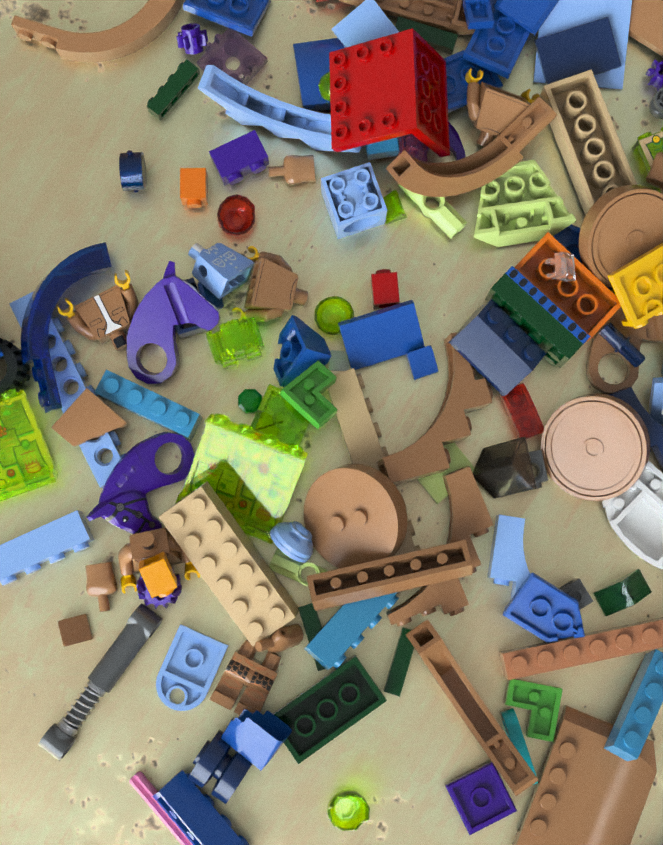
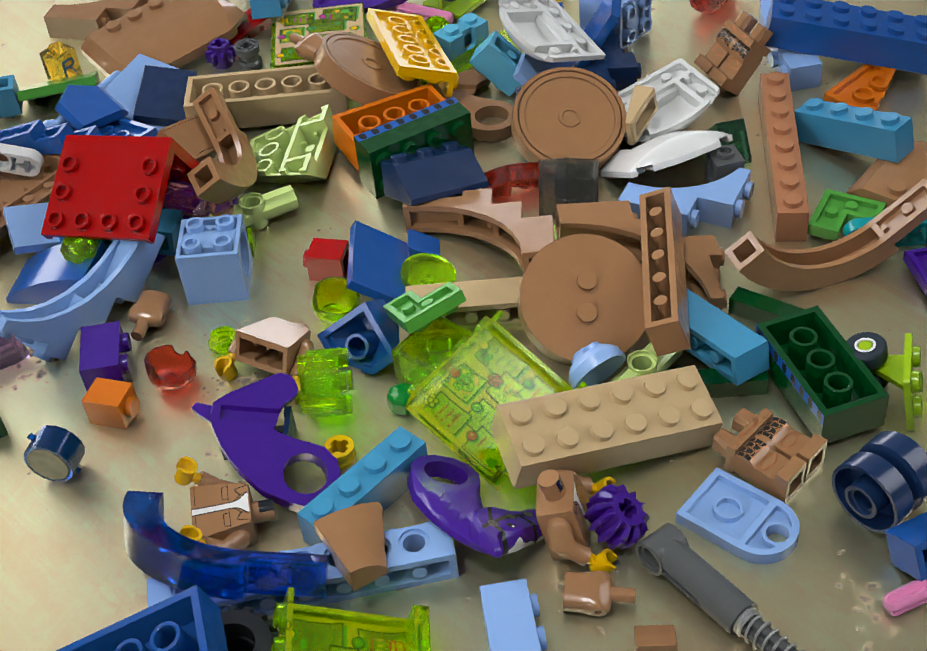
camera: 70 degrees left, 40 degrees down
light orange brick [139,551,177,598] -> none
light blue torso [188,243,254,299] -> none
piece [221,709,292,771] -> none
medium nougat piece [255,624,304,653] -> none
blue tile [503,572,585,643] -> none
clear tile [545,252,576,282] -> none
dark blue axle [598,322,645,367] -> none
none -> clear neon green plate [208,326,236,355]
none -> yellow bush [323,435,357,469]
none -> clear neon green piece [400,253,456,286]
none -> white slope [600,130,733,178]
none -> tan slope [625,85,658,145]
none -> lime plate [846,332,923,431]

